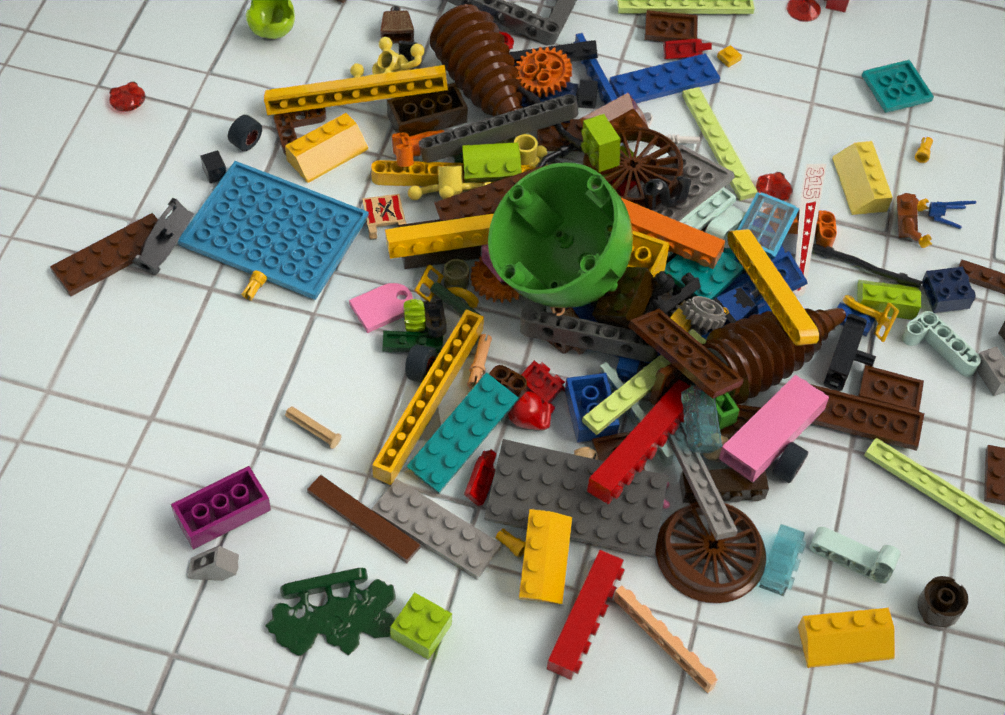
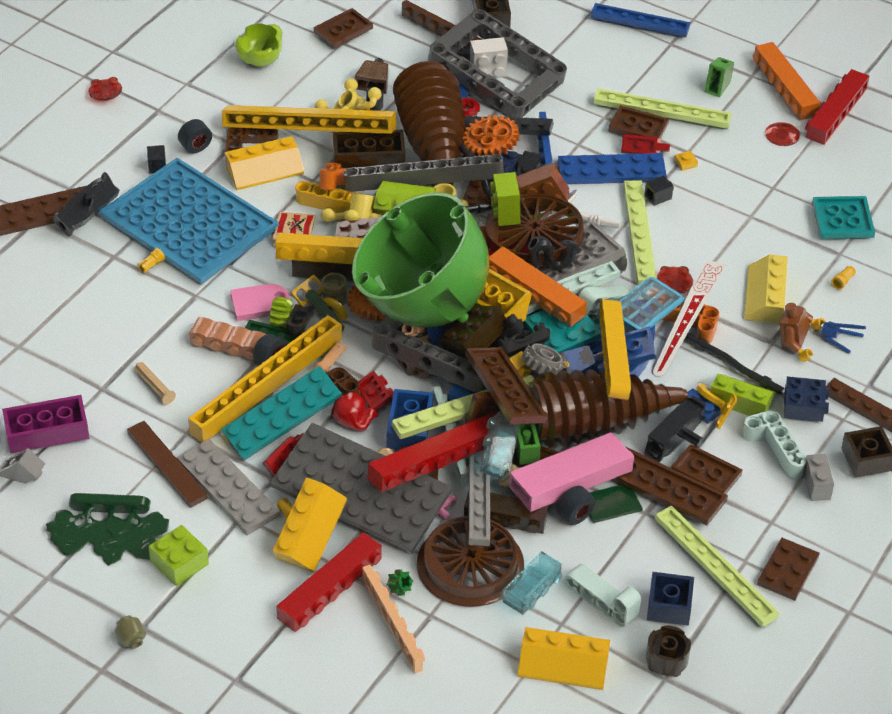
camera: 20 degrees right, 10 degrees down
none -> nougat brick [189,317,265,361]
none -> green gear [386,569,413,596]
none -> dark green piece [589,485,643,523]
none -> black brick [644,175,674,206]
none -> dark blue brick [647,571,694,626]

